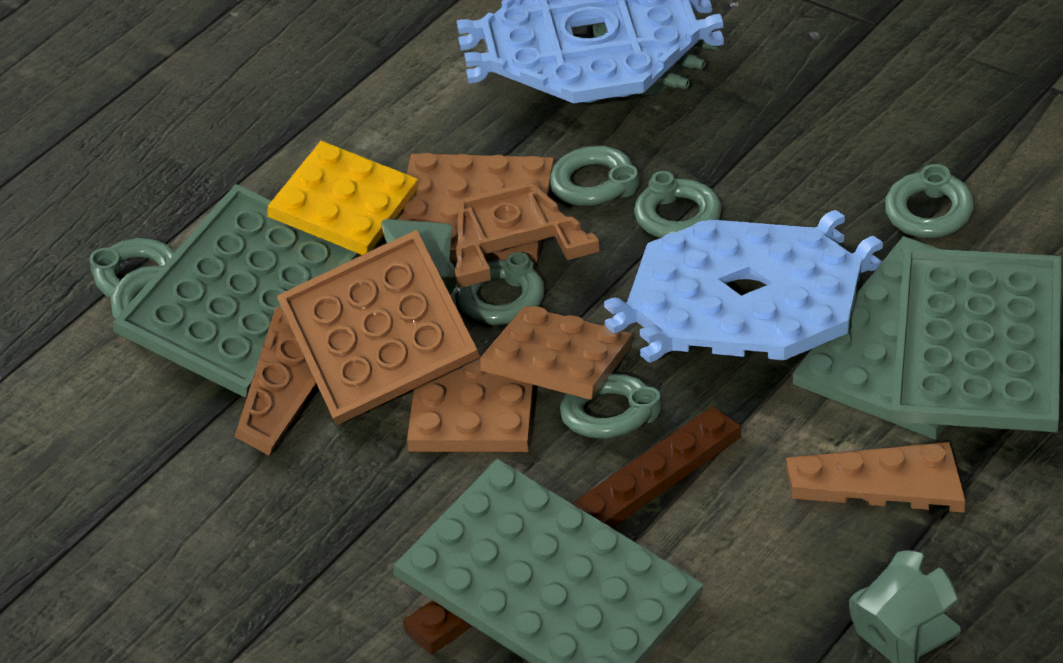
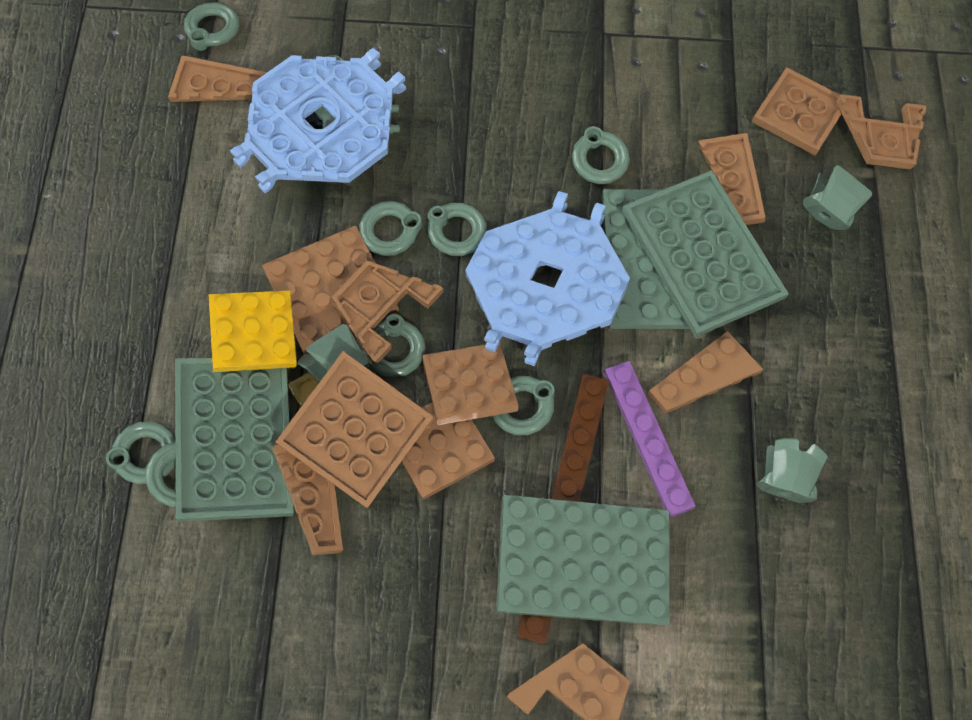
camera: 40 degrees left, 25 degrees up
none -> medium lavender plate [604,361,696,518]

